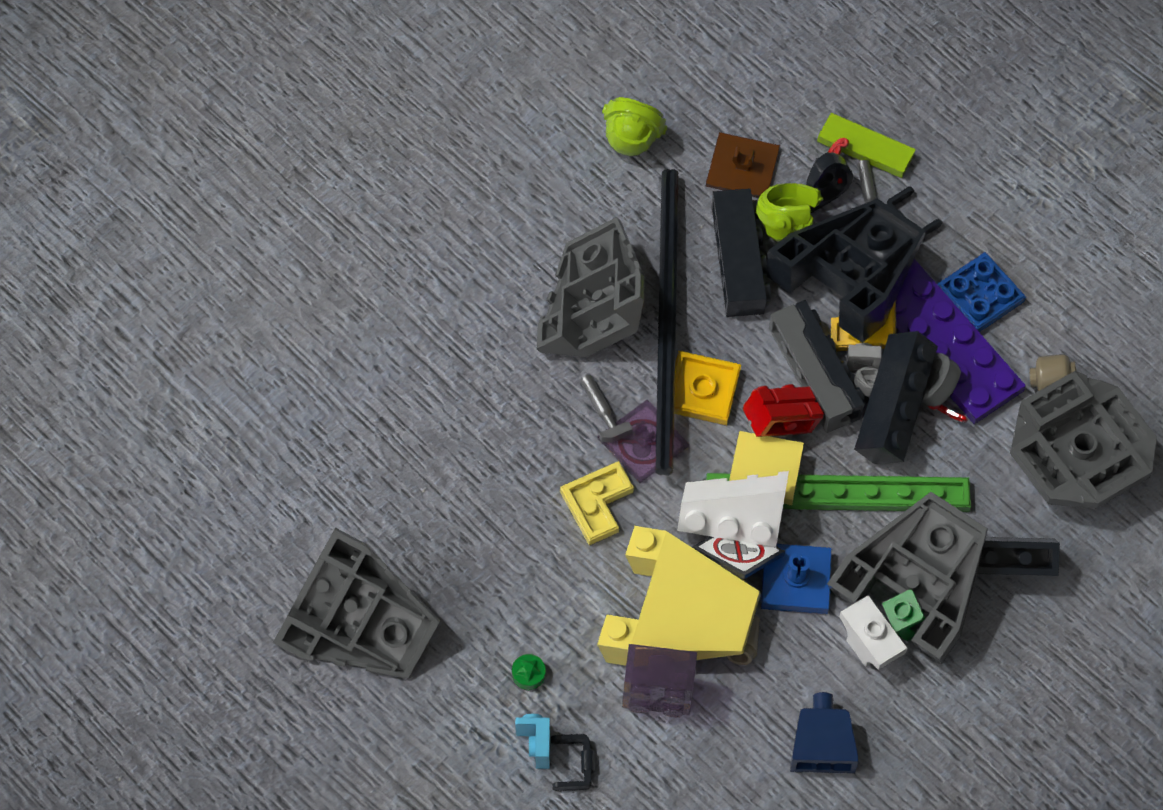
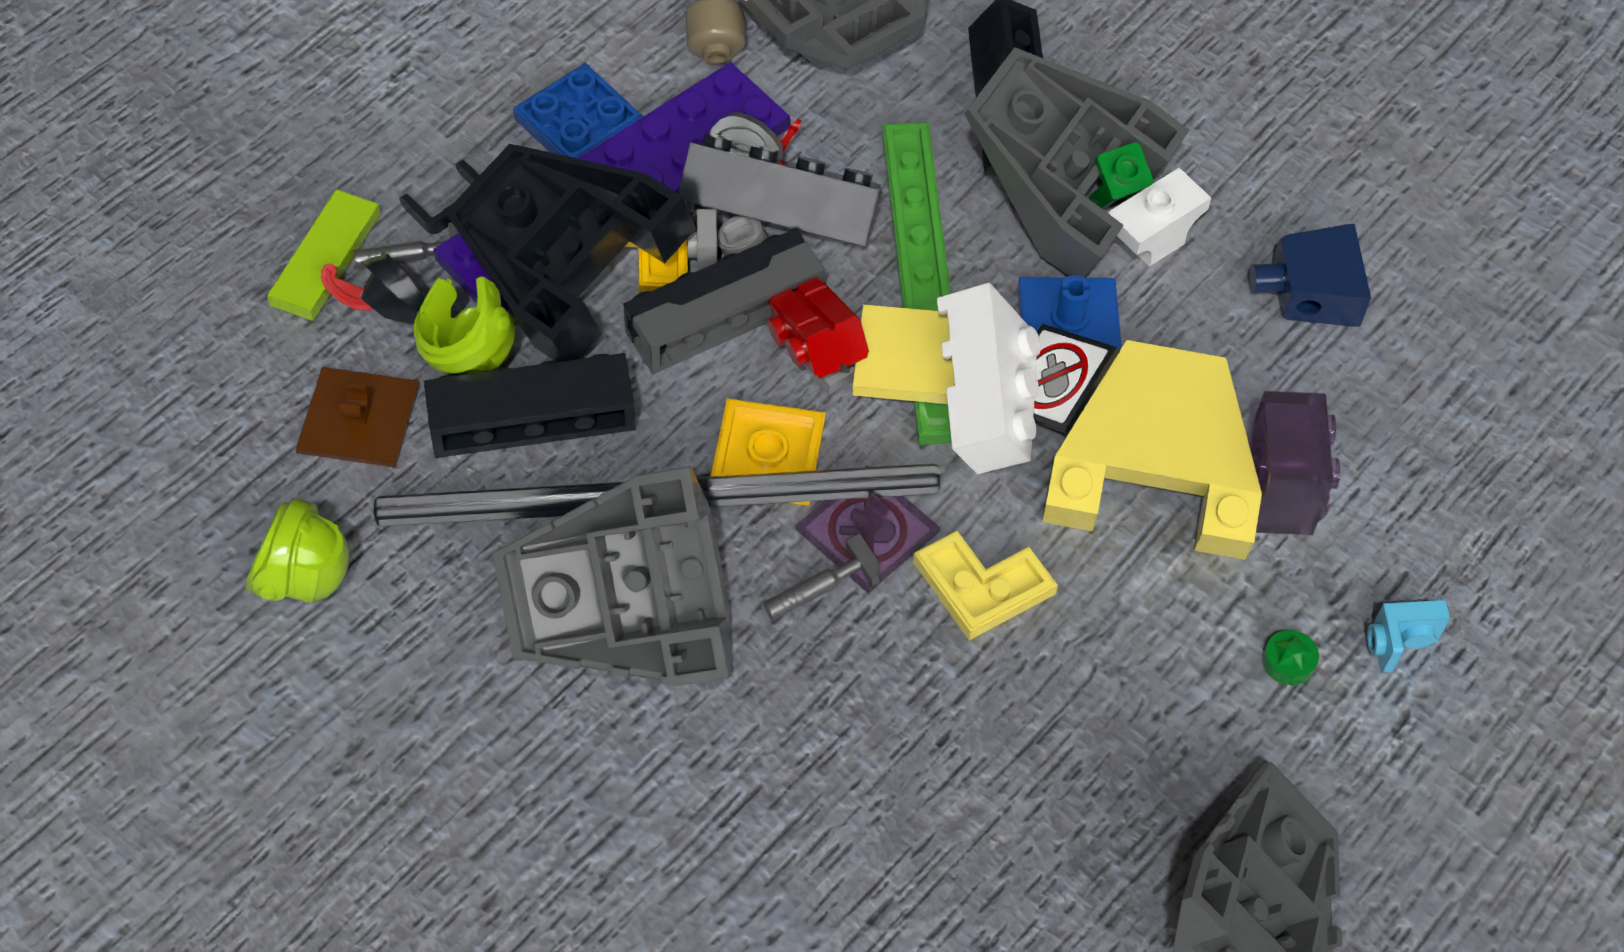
camera: 95 degrees left, 5 degrees down
black piece [551,734,595,791] -> none

